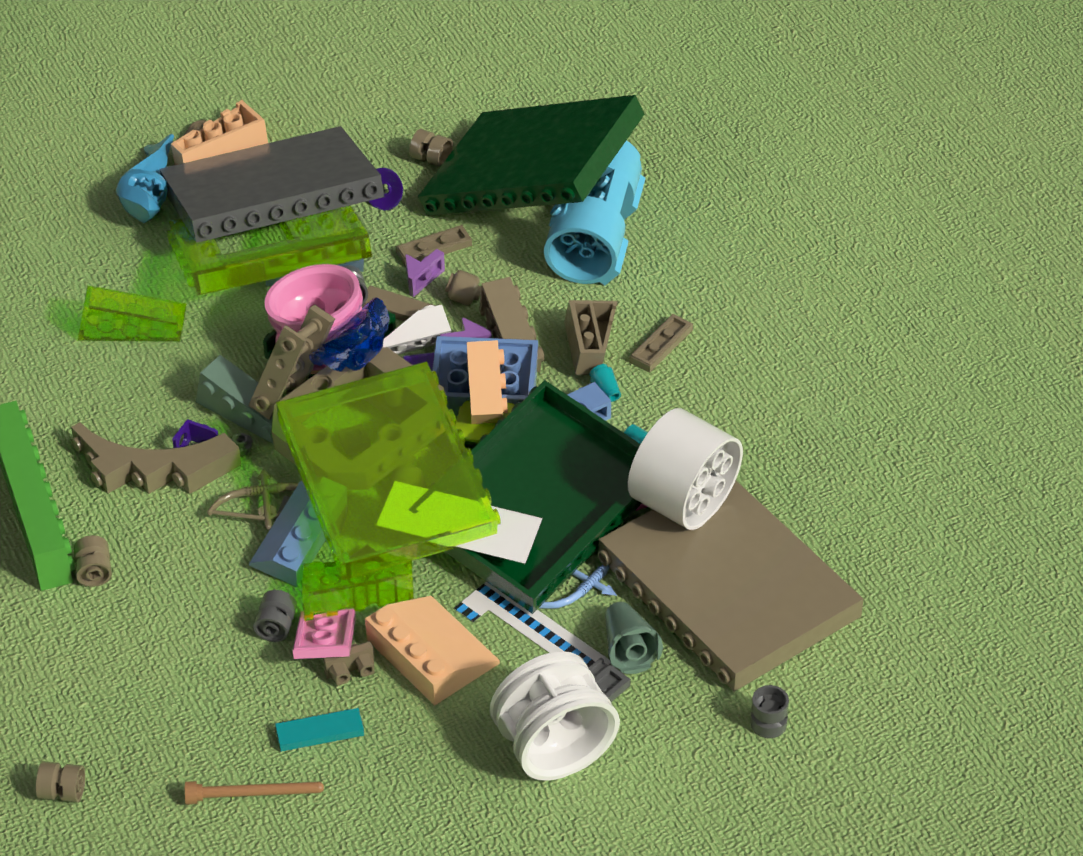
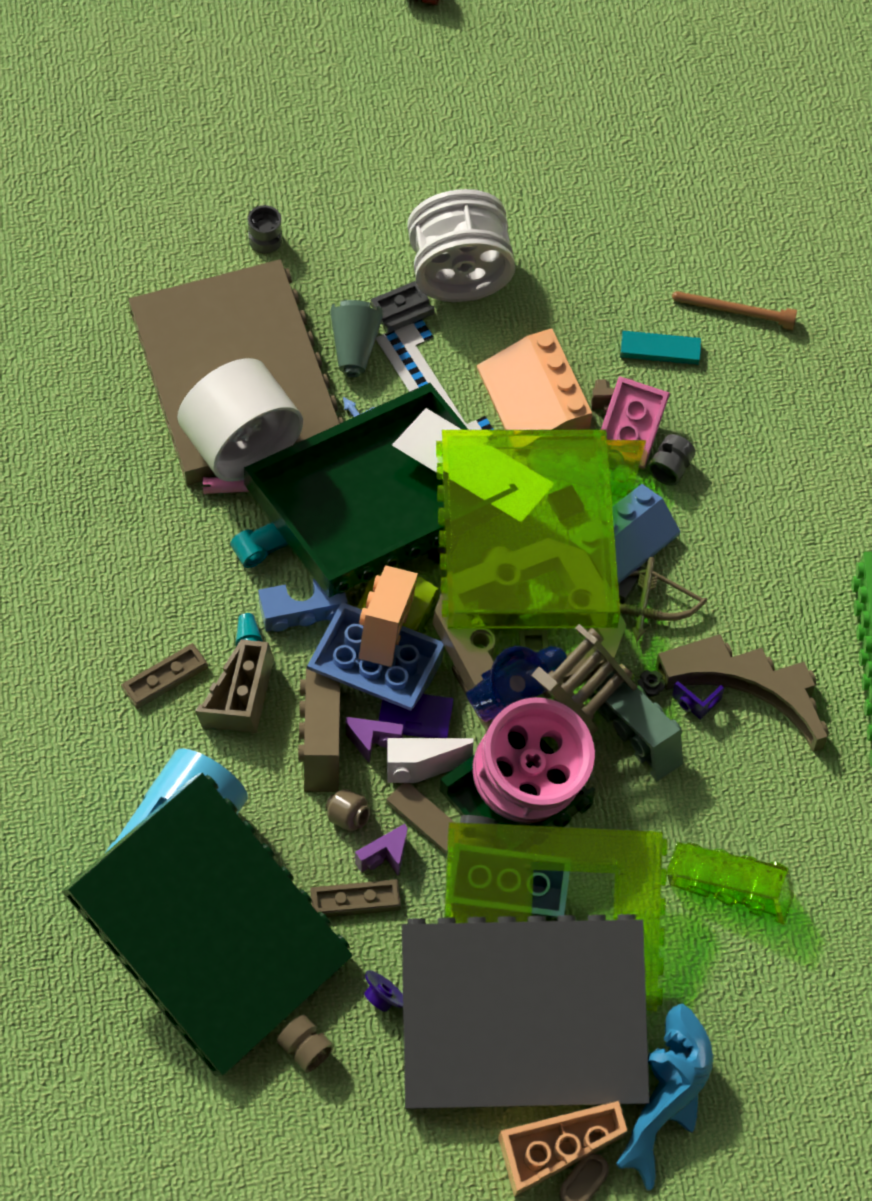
camera: 165 degrees left, 15 degrees up
dark tan wheel [74,535,112,587] -> none

